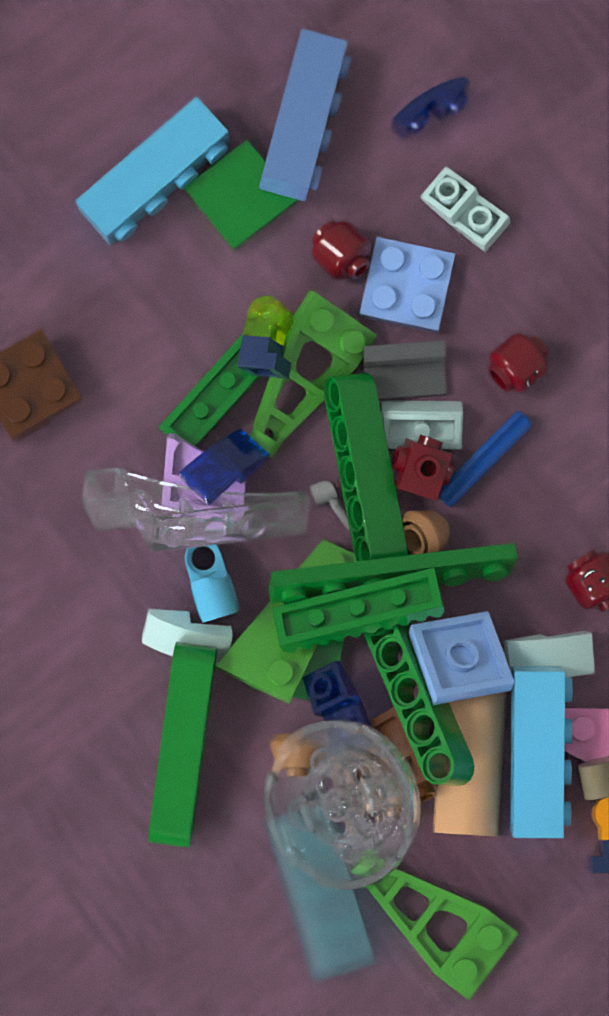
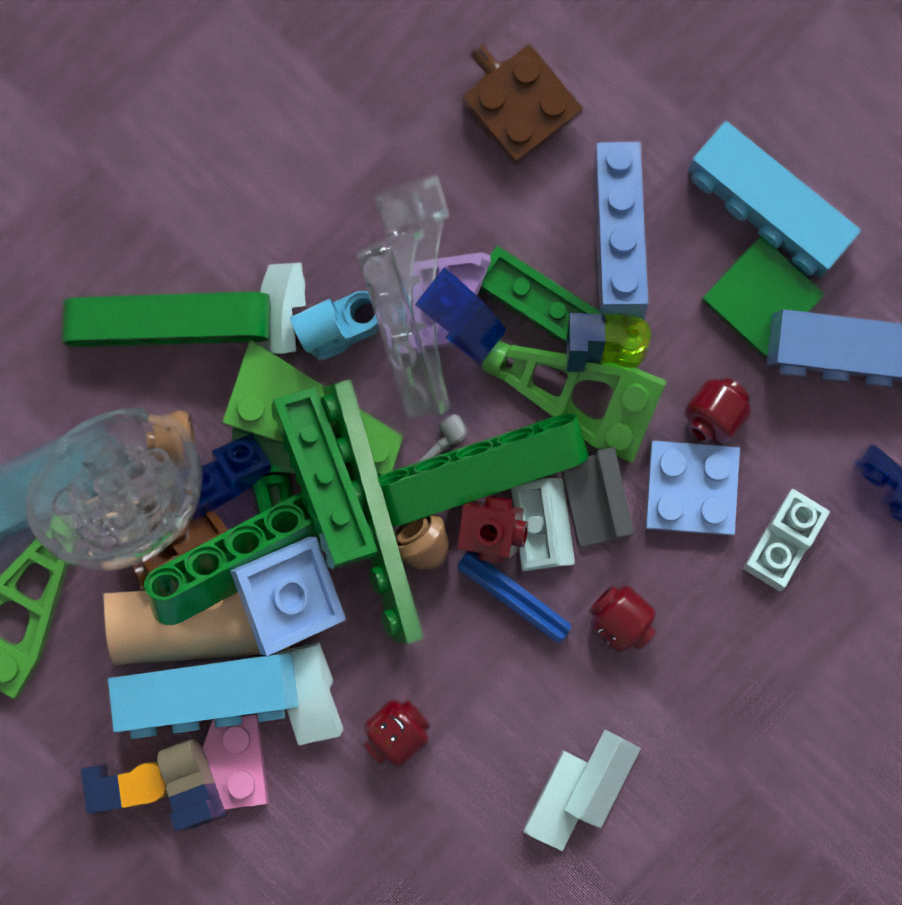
camera: 85 degrees right, 0 degrees up
none -> green slope [250,474,293,515]
none -> medium blue brick [593,142,648,325]

